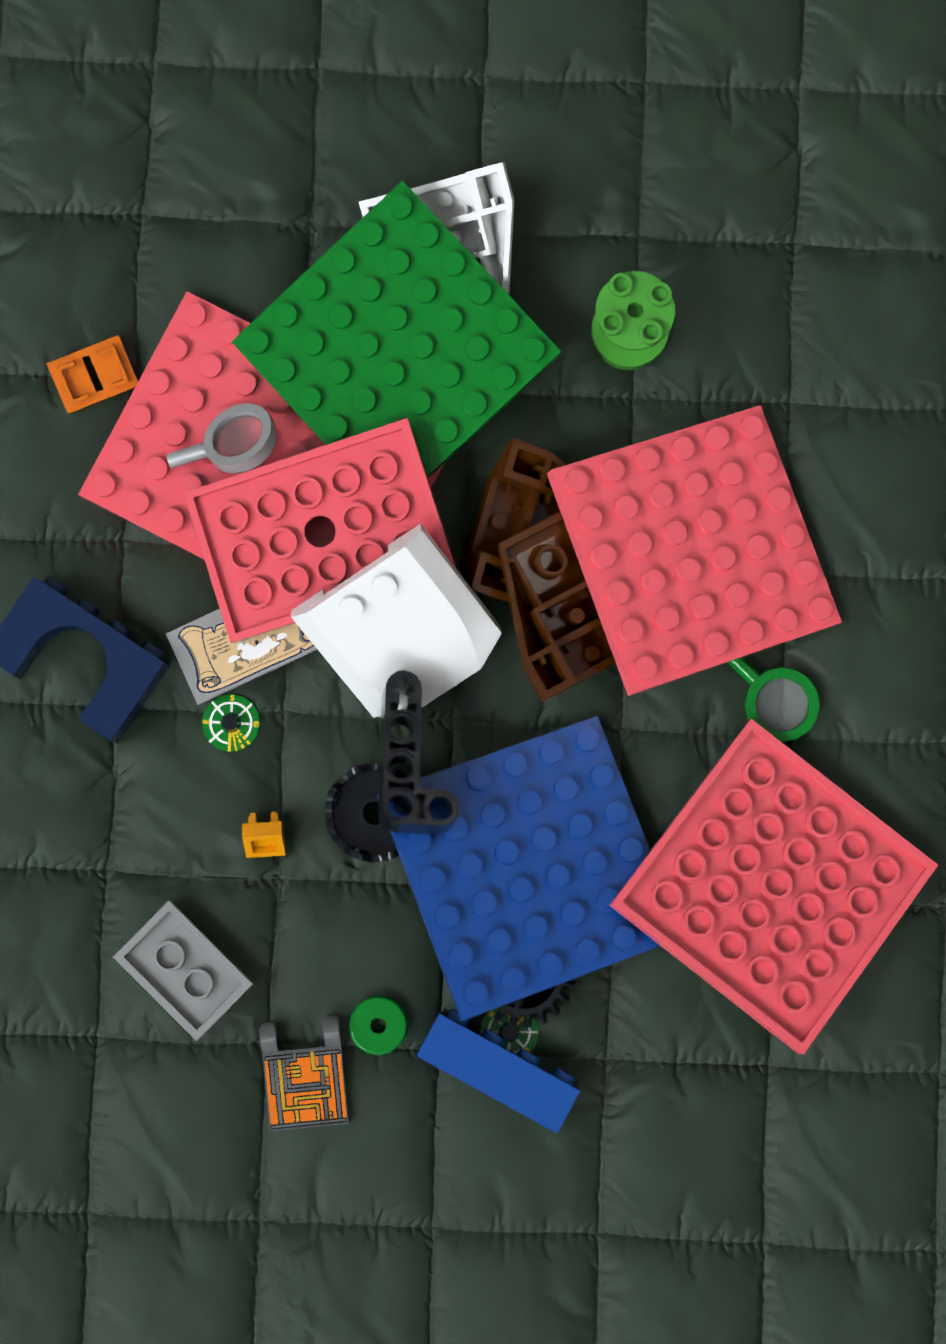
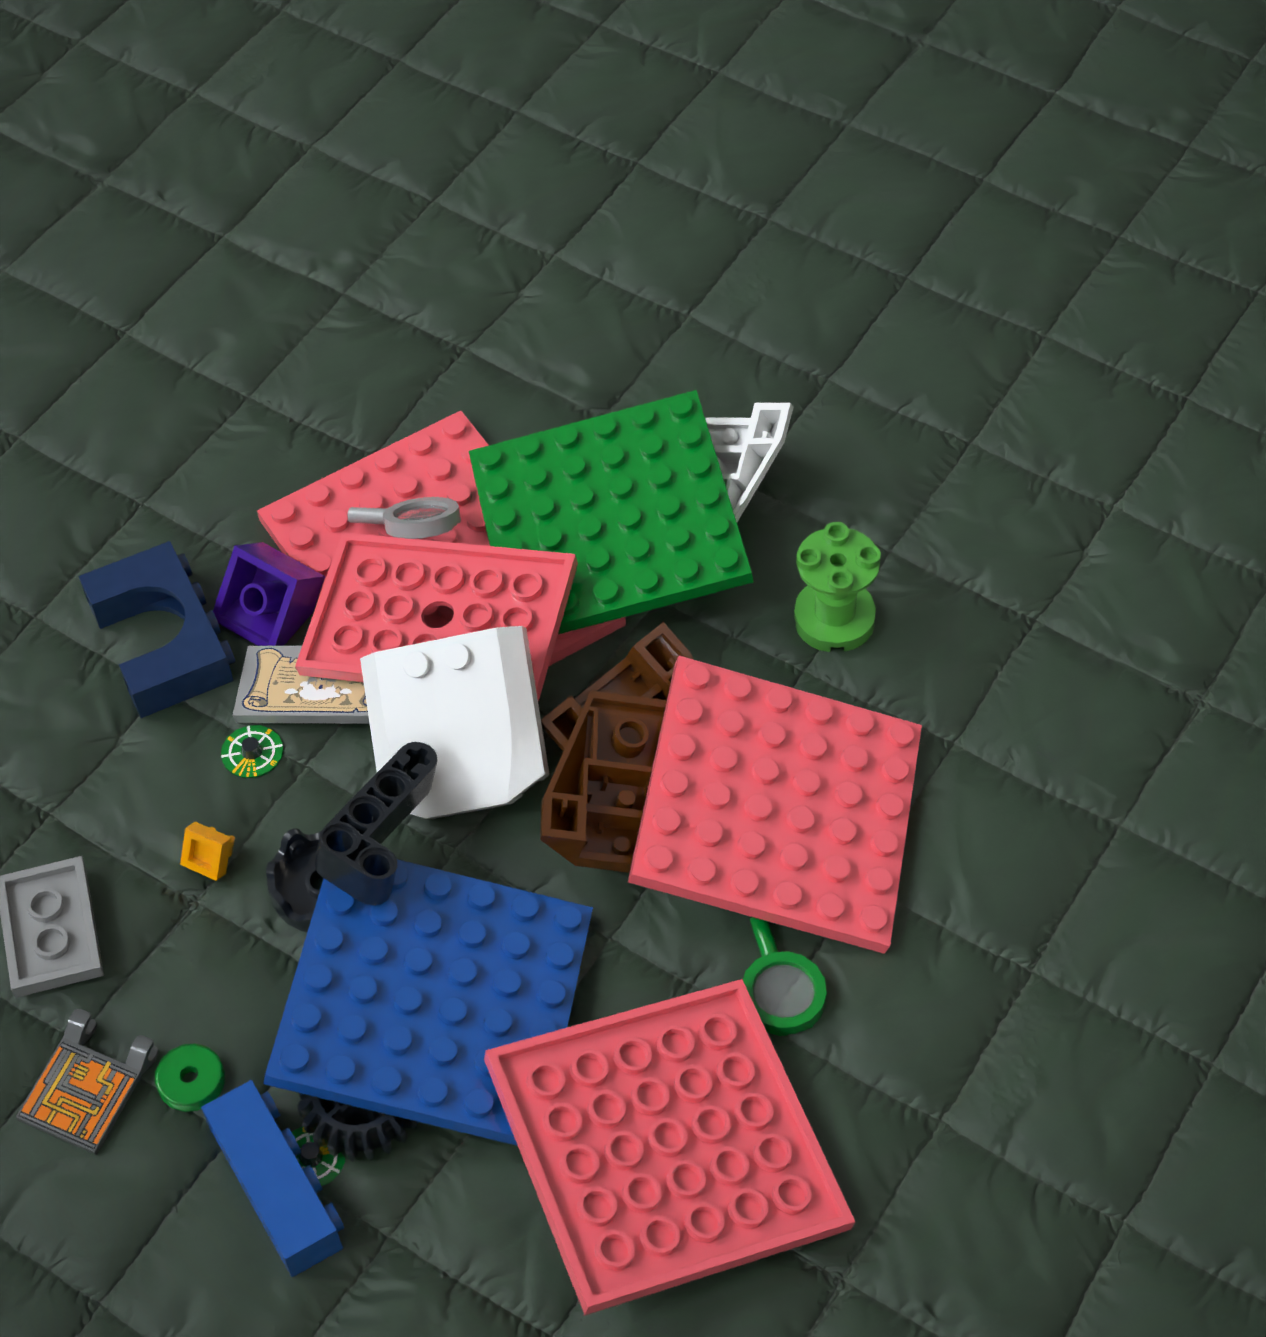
camera: 30 degrees right, 30 degrees down
orange piece [46,335,138,414] -> none
none -> dark purple slope [213,542,325,646]

